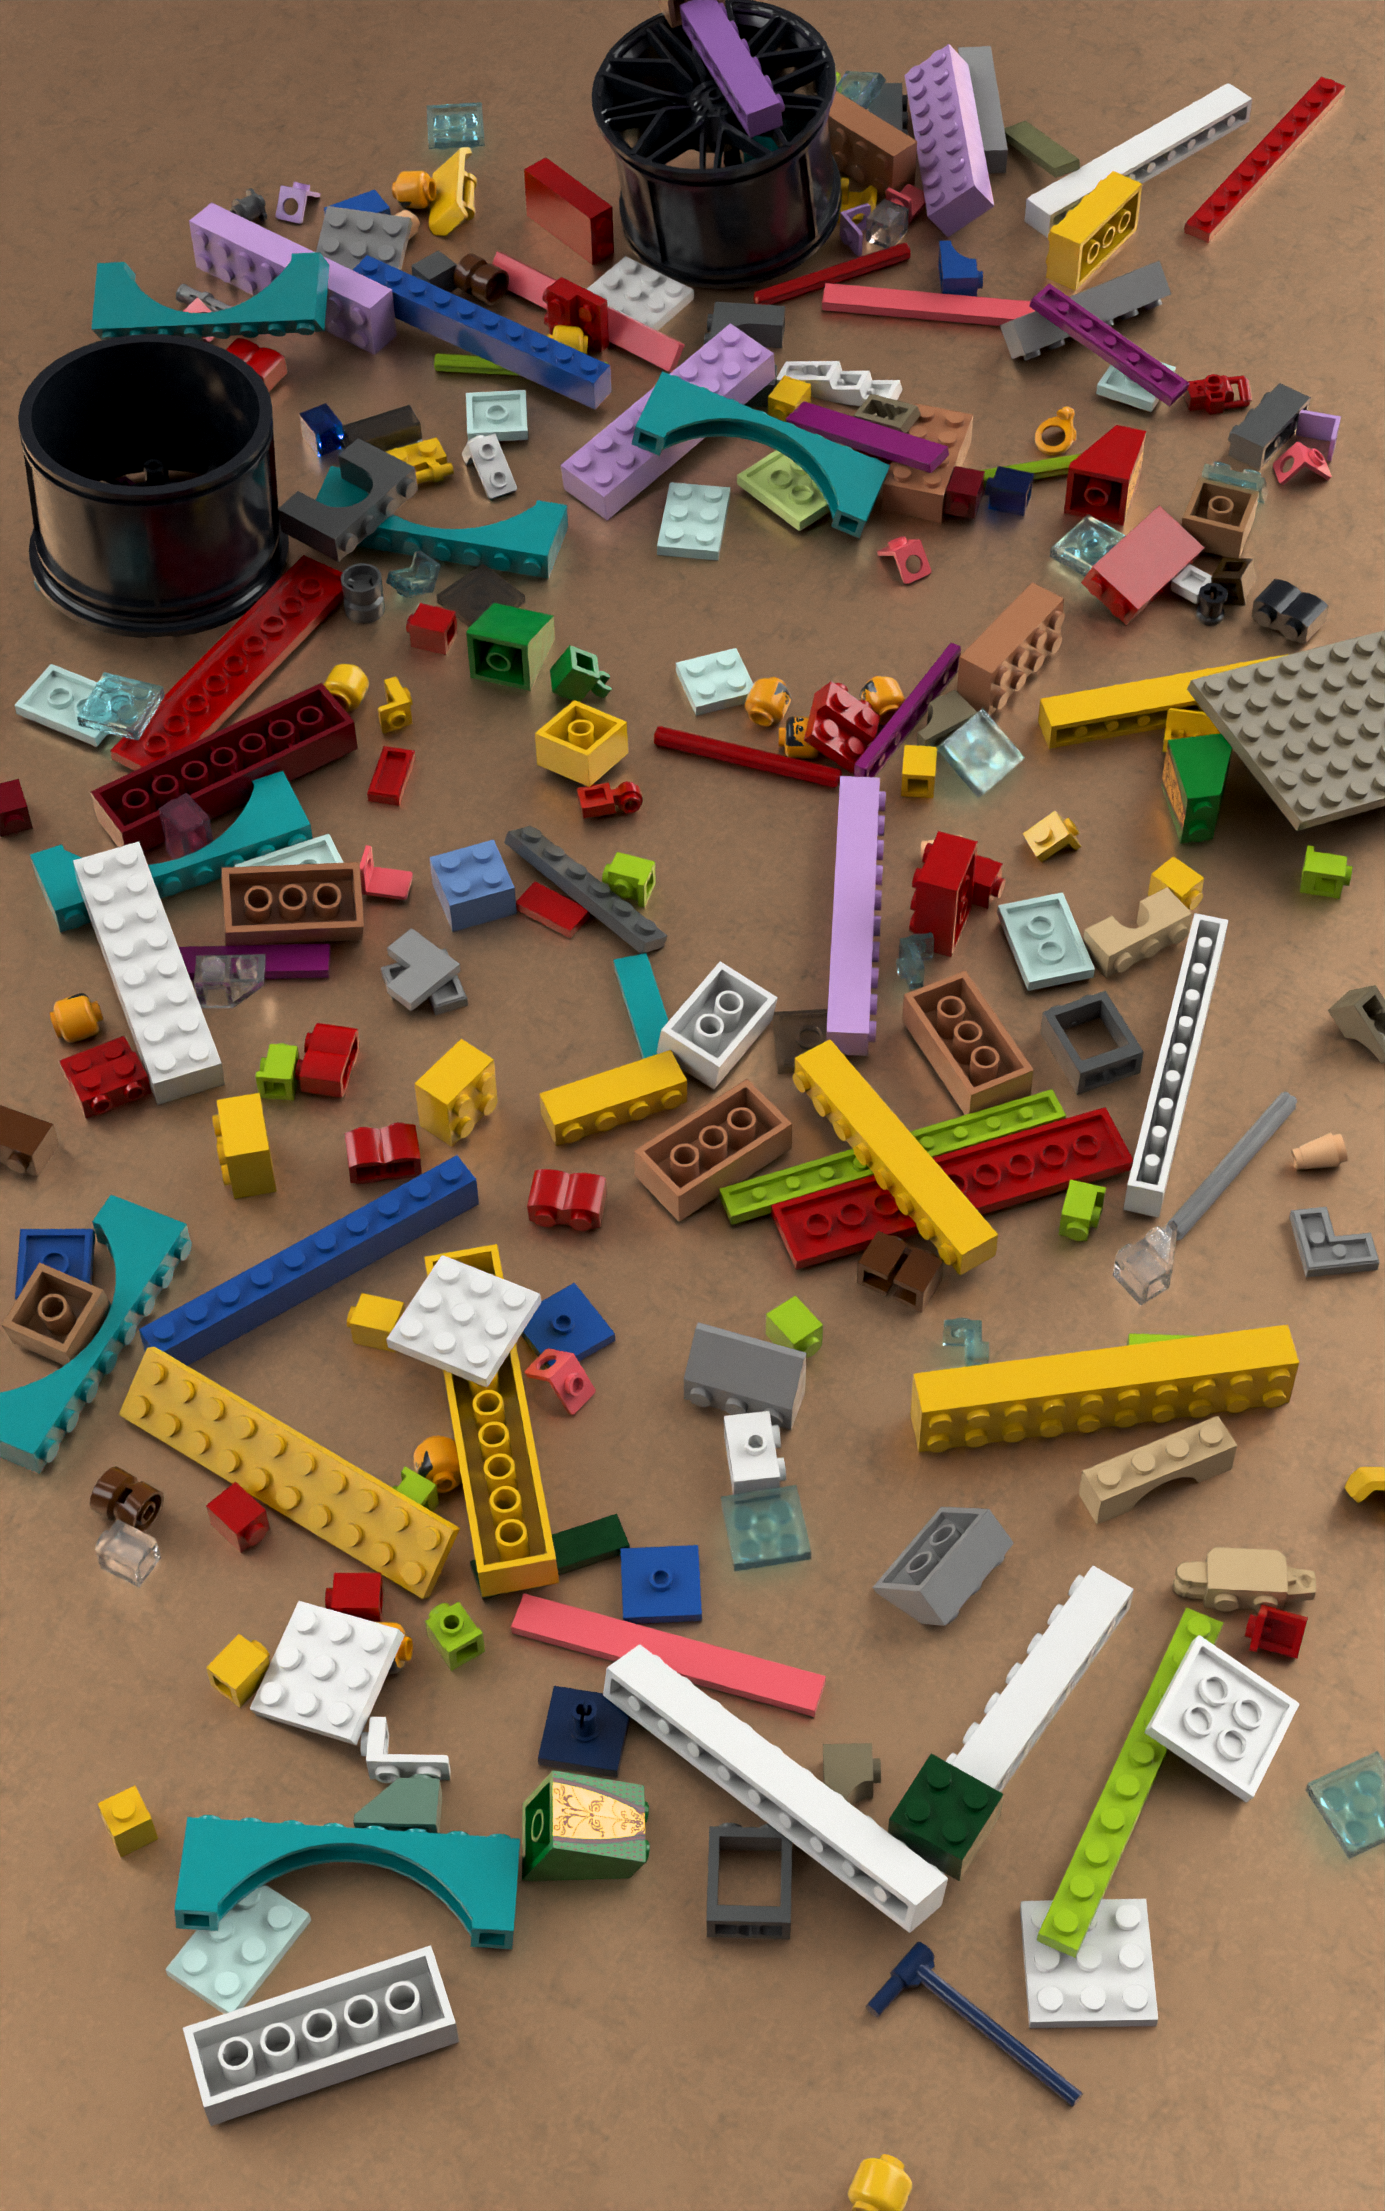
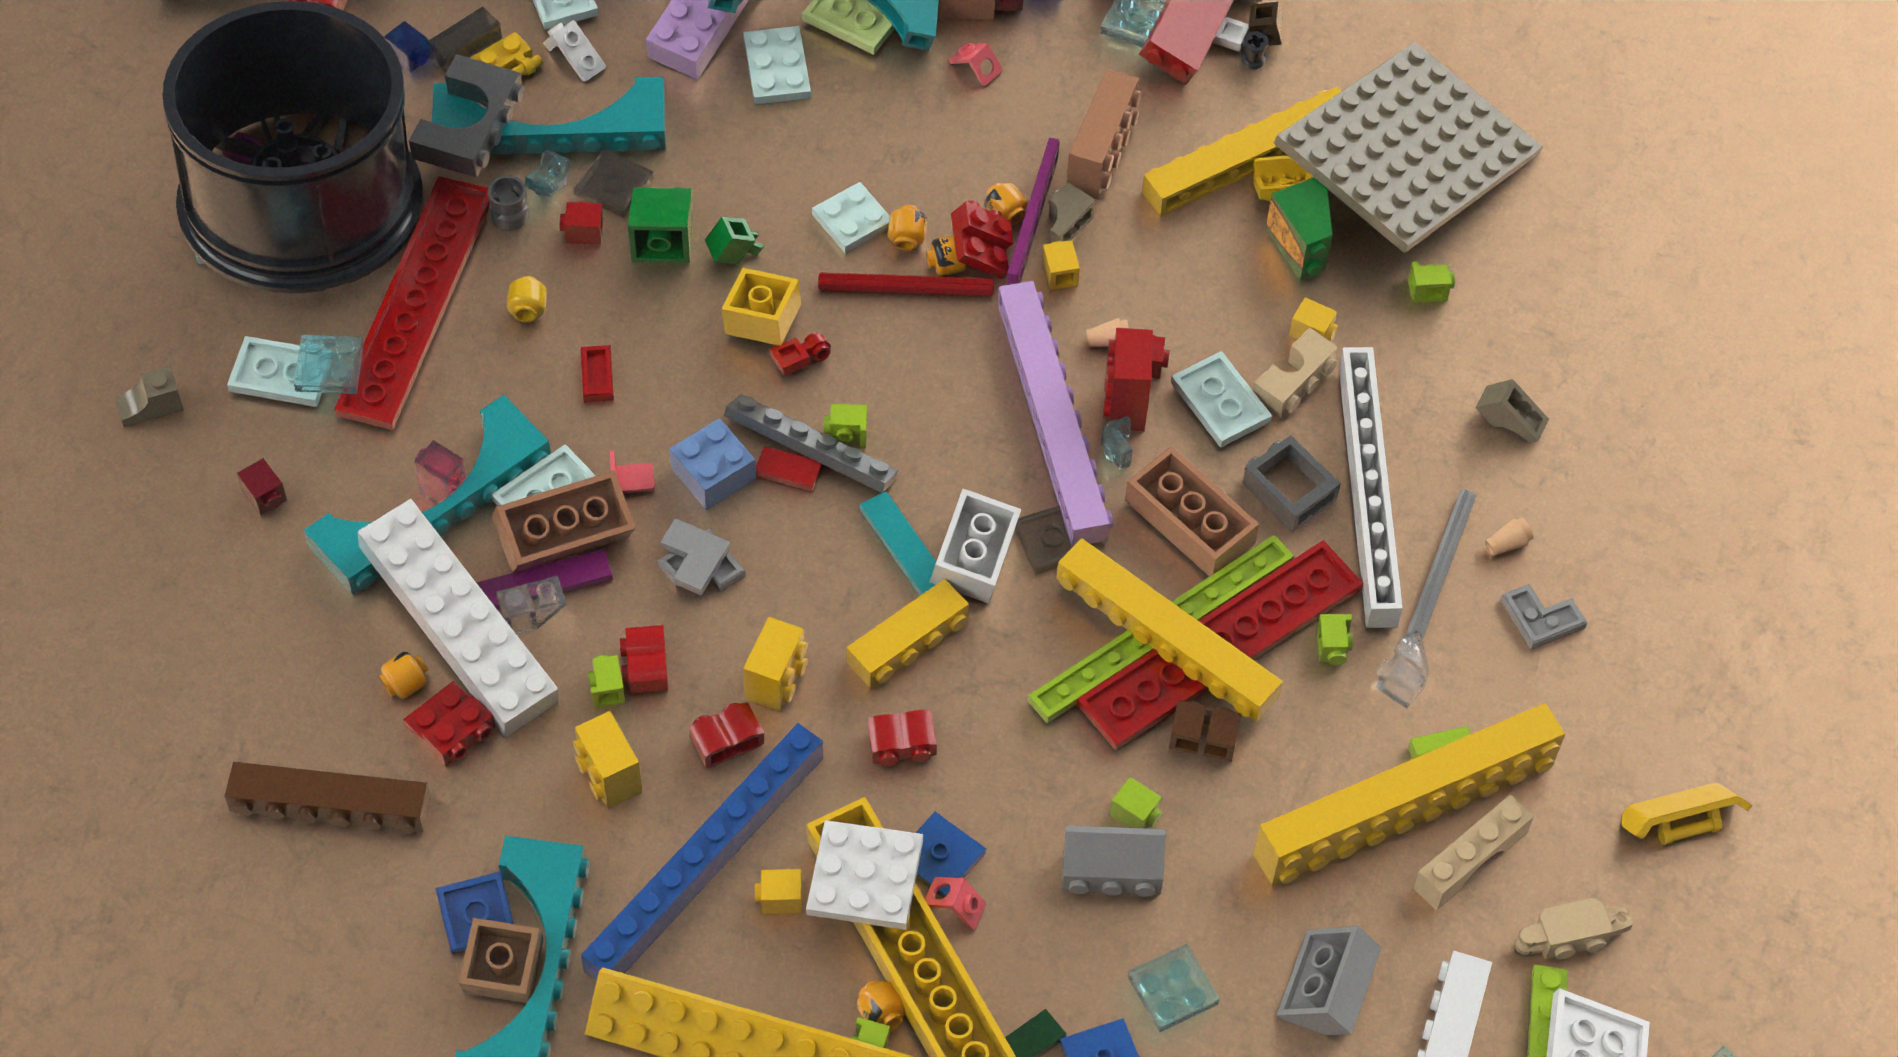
camera: 20 degrees left, 5 degrees up
dark red brick [90,682,358,852] -> none
yellow bracket [378,676,413,733] -> none
nougat brick [634,1079,792,1222] -> none
white brick [724,1411,786,1501] -> none
clear light blue plate [936,708,1025,798] -> none
clear light blue bracket [942,1318,989,1367] -> none
yellow bracket [1022,811,1082,862] -> none
red bracket [1244,1604,1308,1659] -> none
black brick [1252,579,1328,644] -> none

